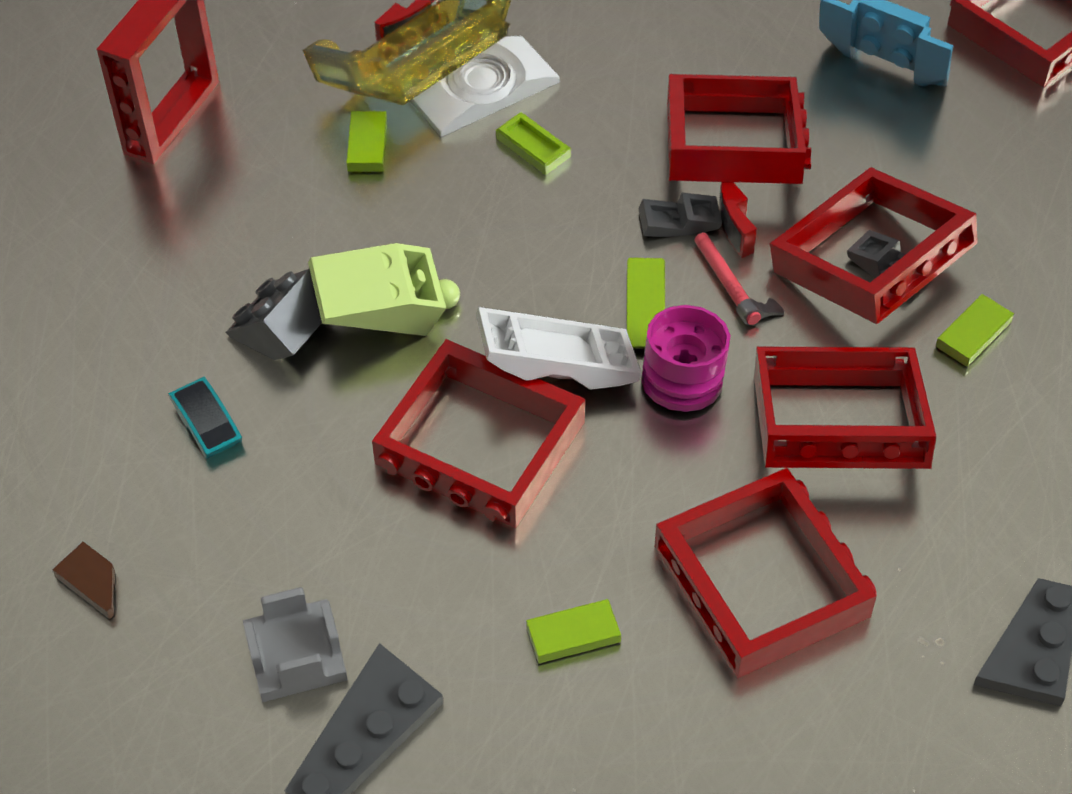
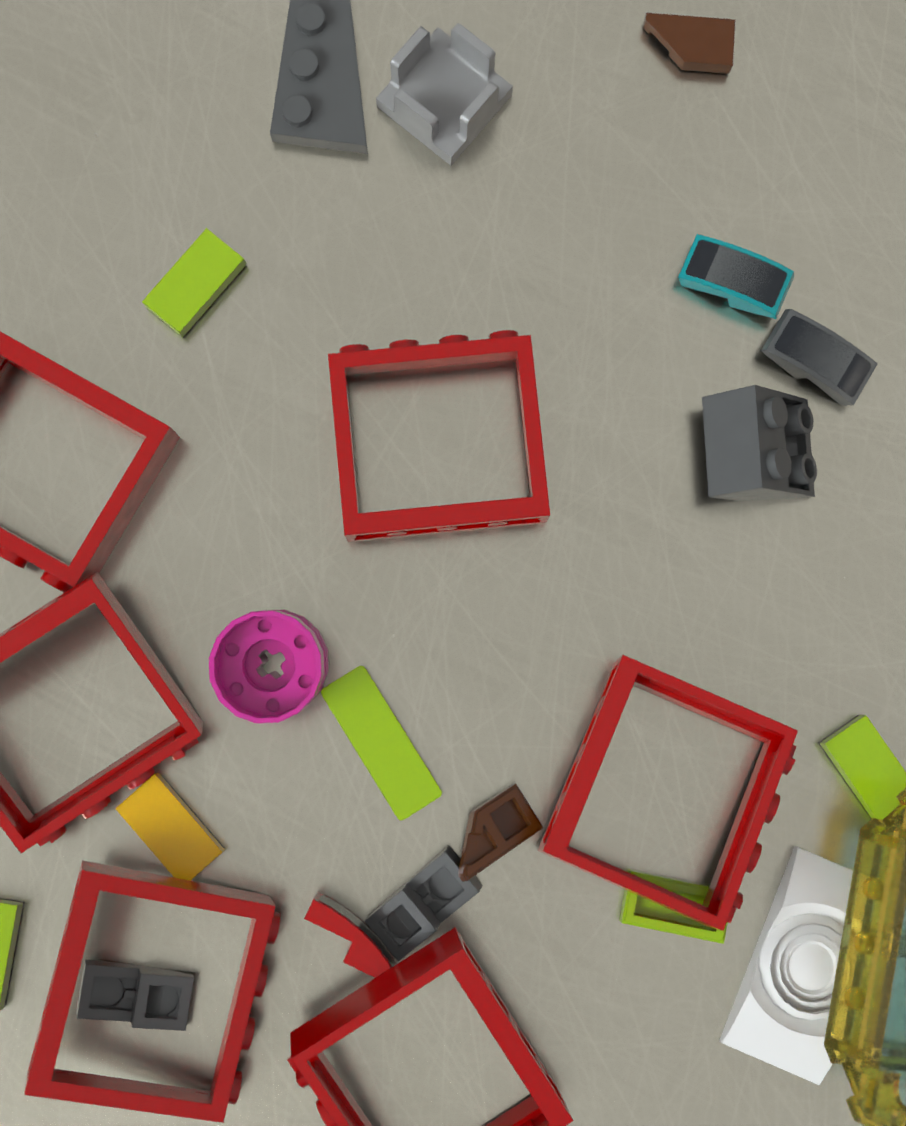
camera: 140 degrees right, 30 degrees up
yellowish green slope [308,243,460,336] -> none
white slope [476,307,642,390] -> none
coral piece [694,232,785,325] -> none
none -> yellow tile [115,773,225,880]
none -> reddish brown tile [458,784,543,882]
none -> red window [538,655,798,931]
none -> slope [761,309,878,406]

